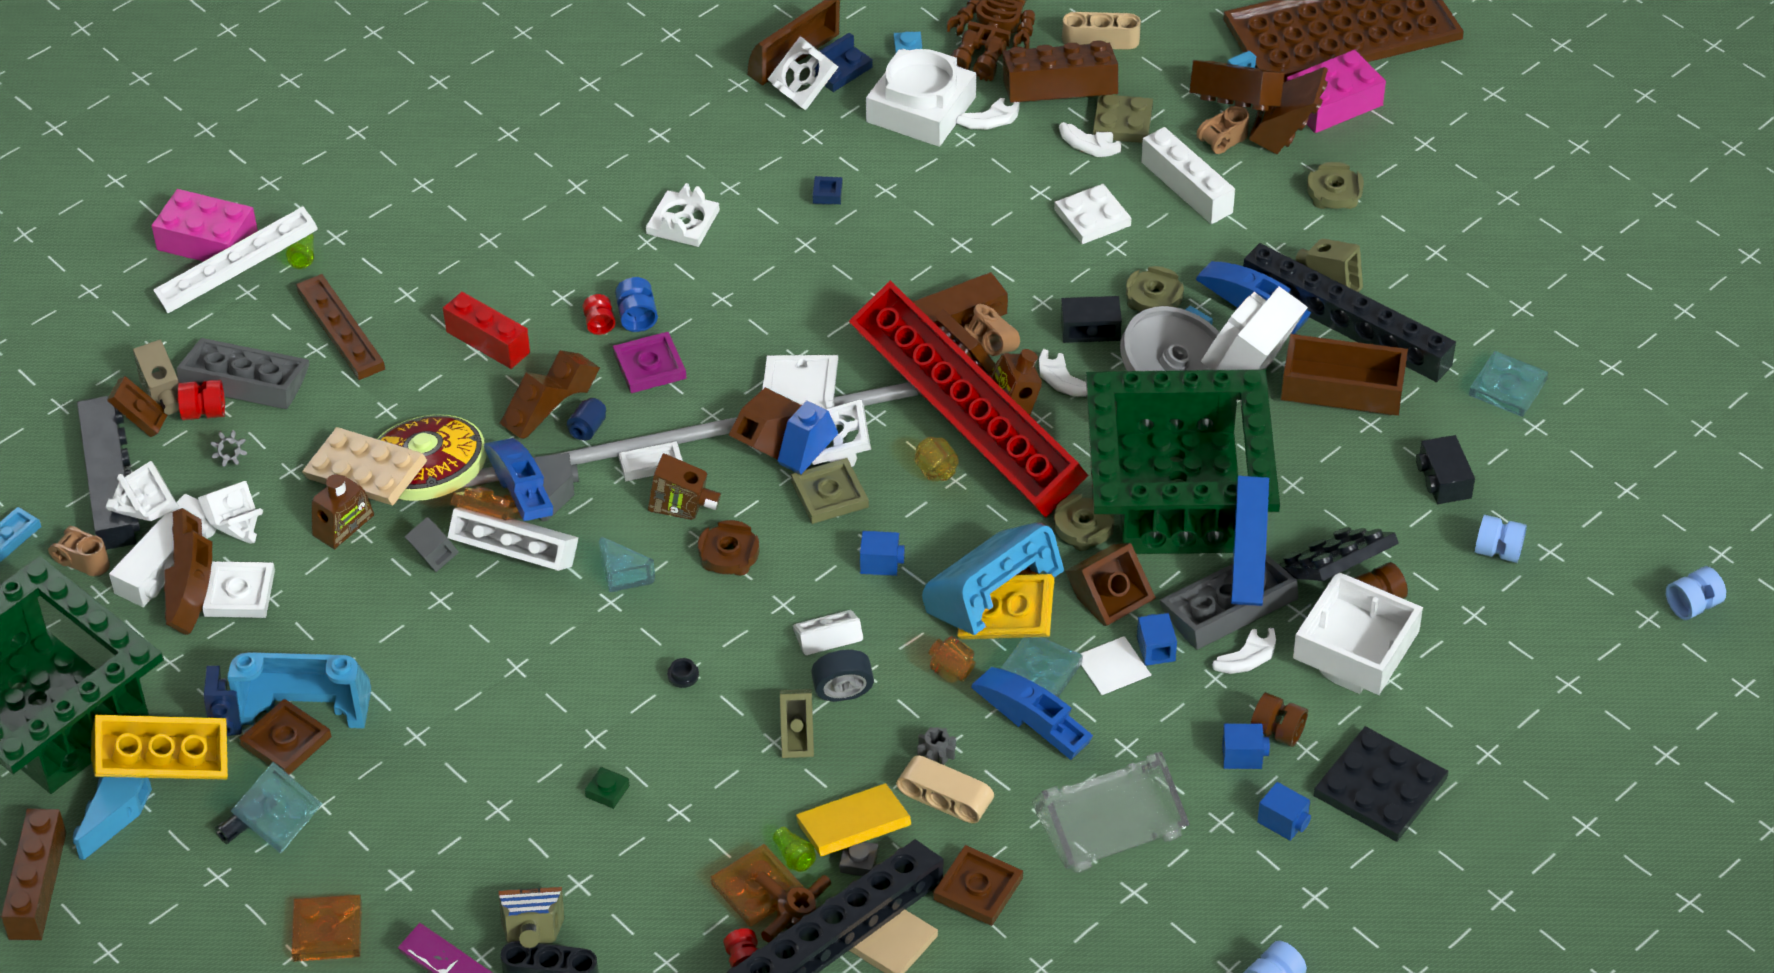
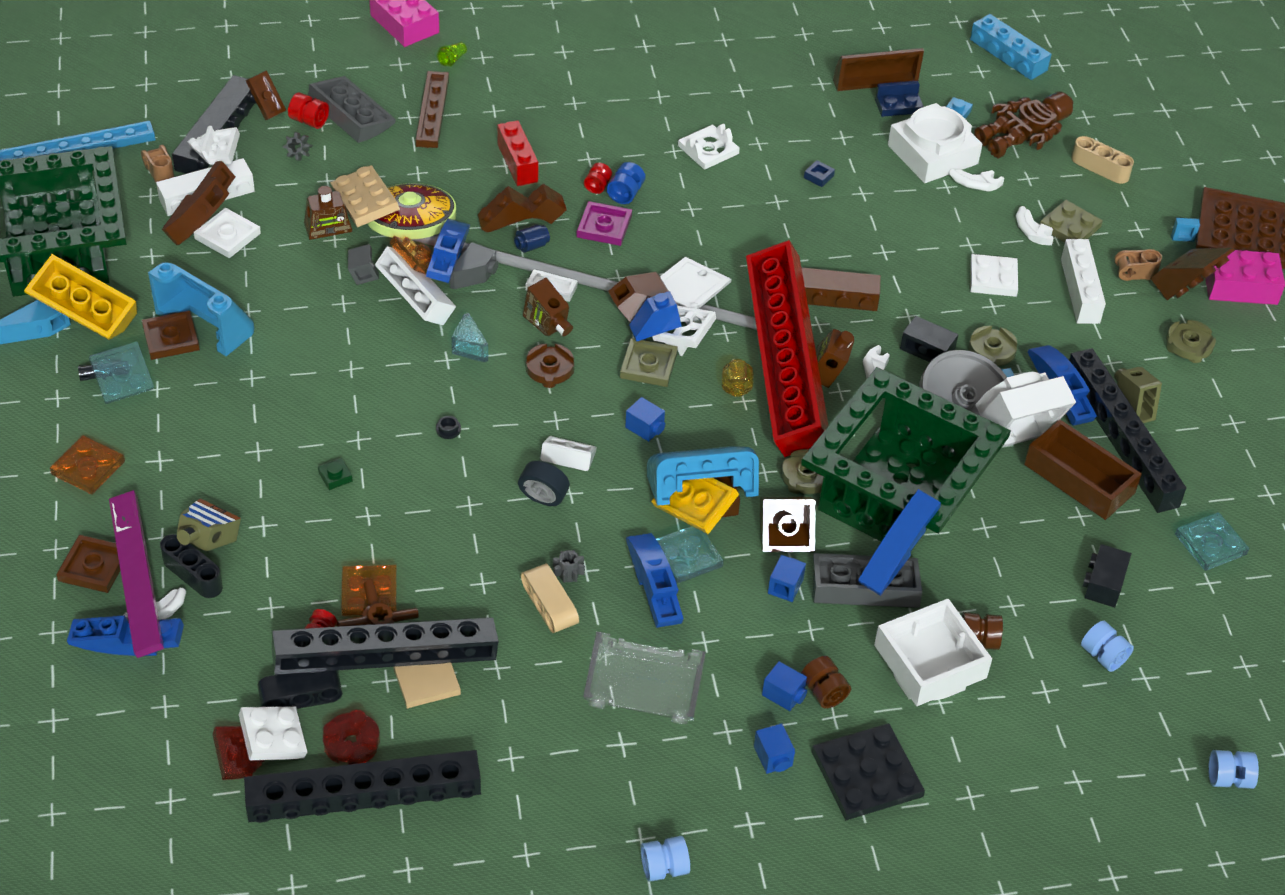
camera: 30 degrees right, 0 degrees up
dark tan torso [133,339,179,415] -> none
white plate [154,207,318,313] -> none
white slope [198,481,263,544] -> none
dark blue bracket [204,666,242,736] -> none
white piece [768,36,838,110] -> none
clear neon green cone [772,827,816,872] -> none
olive slope [780,689,814,758] -> none
yellow tile [796,783,911,857] -> none
dark grey plate [839,842,879,876] -> none
clear orange head [928,636,976,683] -> none
reddish brown plate [934,845,1023,926] -> none
reddish brown plate [935,309,995,374] -> none
medium nougat piece [964,304,1020,356] -> none
reddish brown brick [1003,40,1118,103] -> none
white sticker [1075,636,1151,695] -> none
reddish brown brick [1189,60,1284,111] -> none
white piece [1212,628,1276,674] -> none
black plate [1279,527,1399,581] -> none

